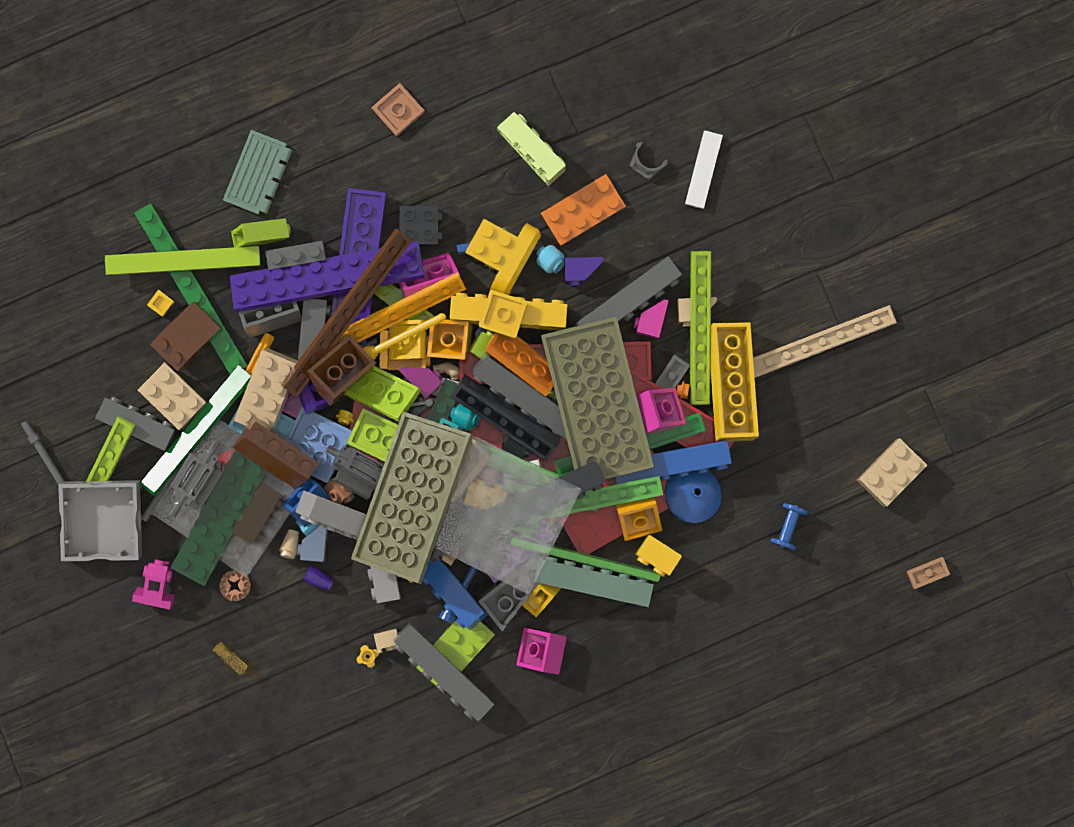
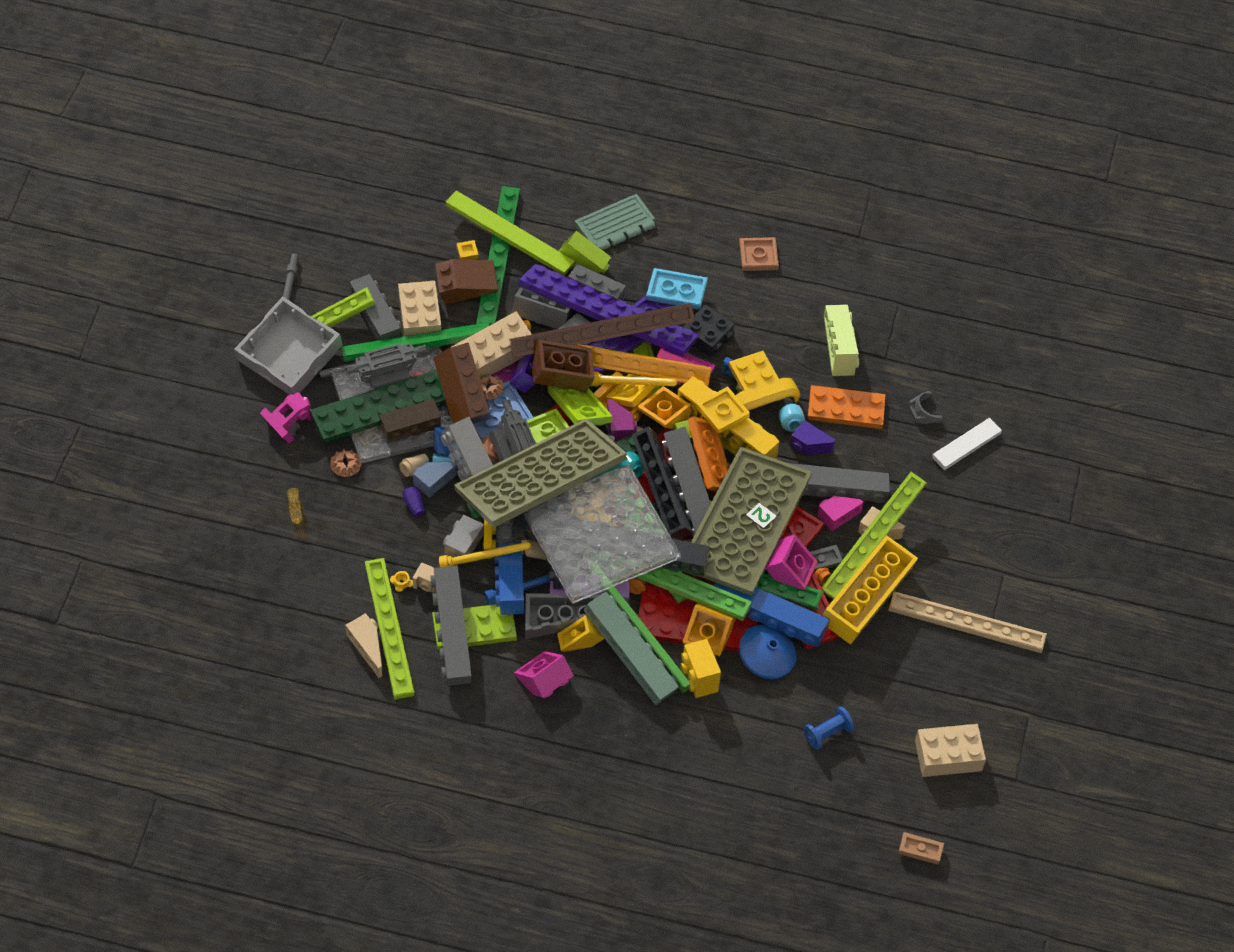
camera: 35 degrees right, 30 degrees down
yellow plate [336,410,354,426] -> none
none -> tan slope [345,613,382,678]
none -> lime tile [365,558,414,700]
none -> yellow piece [439,542,531,567]
none -> nougat gear [480,374,504,400]
none -> medium azure tile [646,268,708,310]
none -> white sticker [746,503,776,528]

